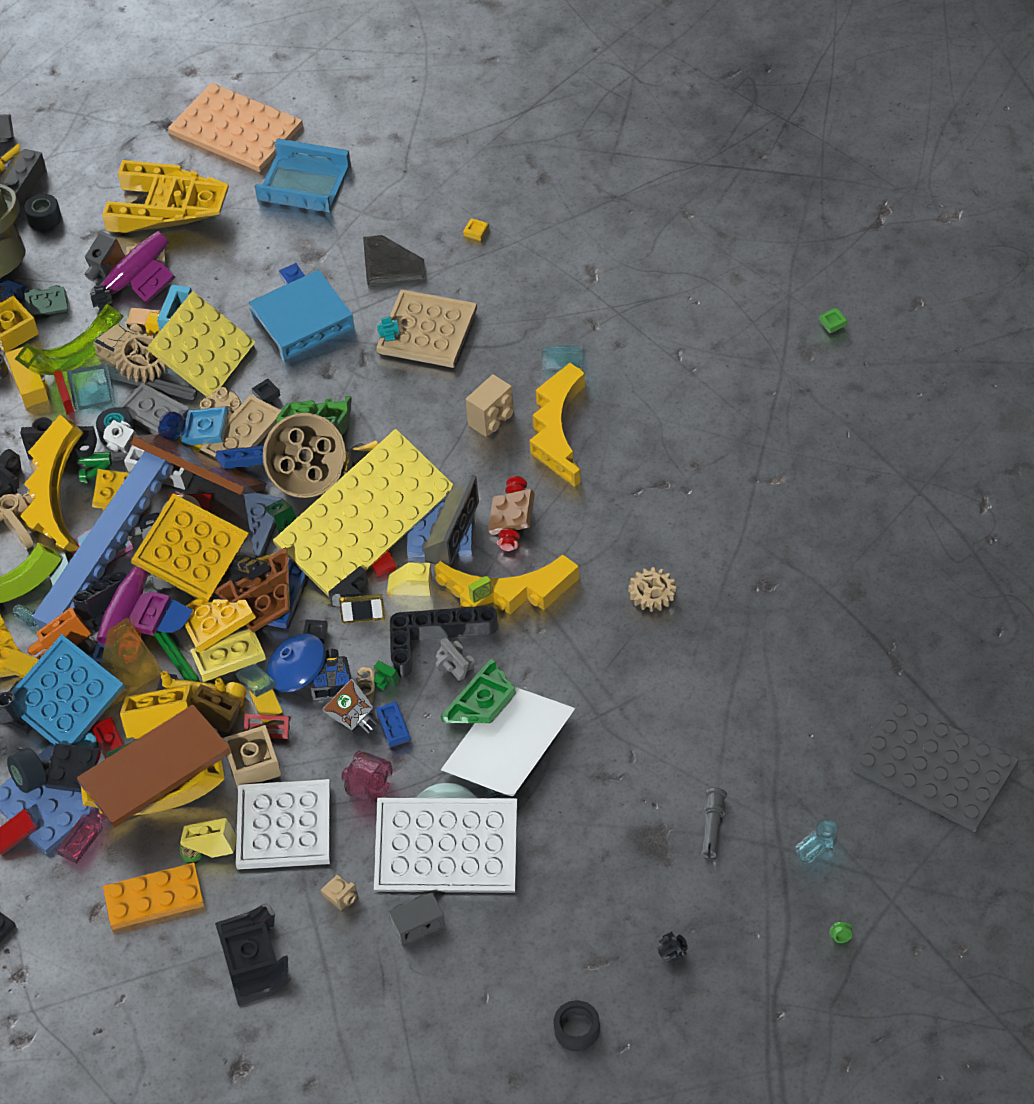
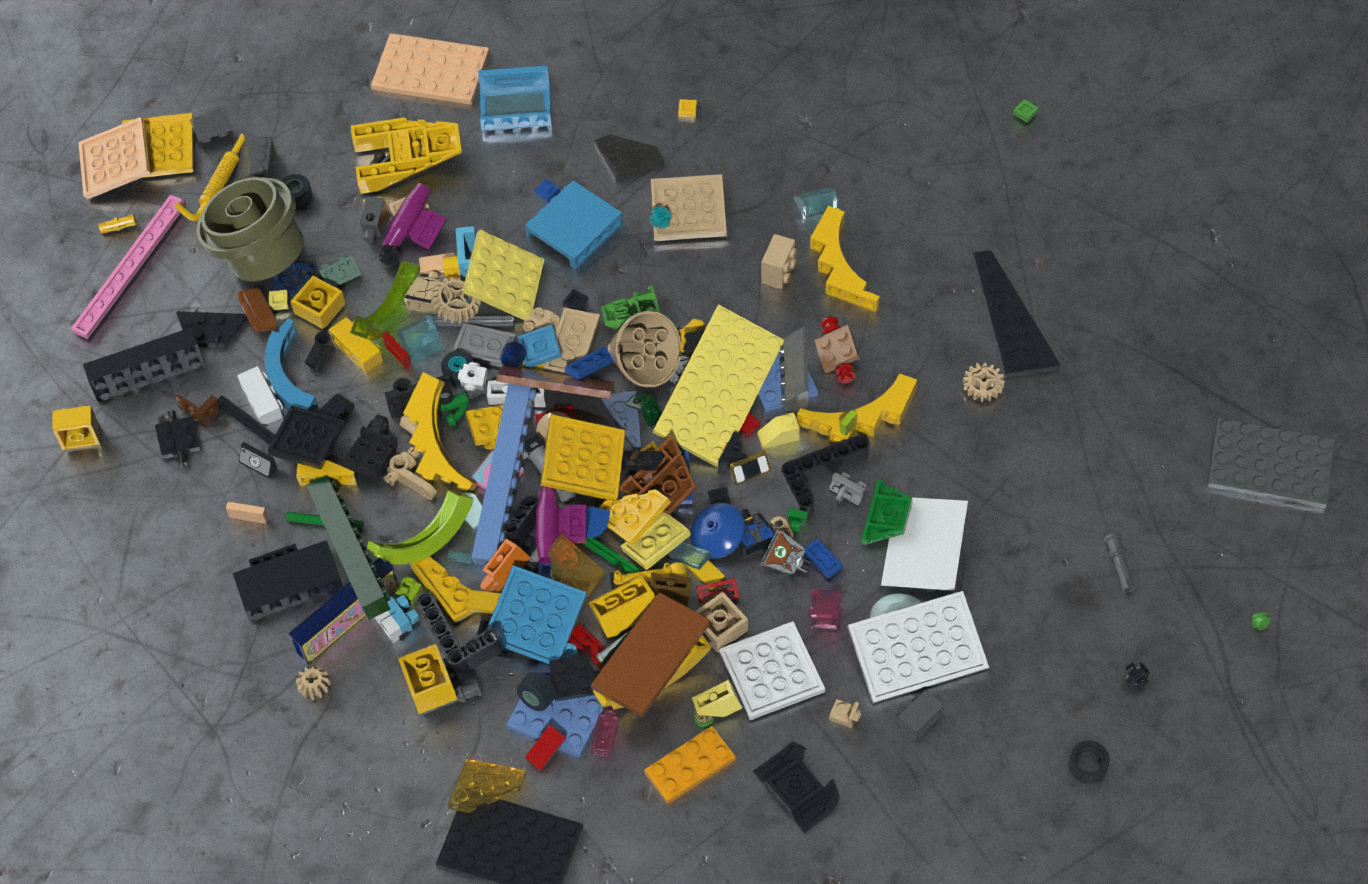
camera: 20 degrees left, 5 degrees up
clear light blue piece [794,819,837,864] -> none
none -> black wing [973,250,1060,378]

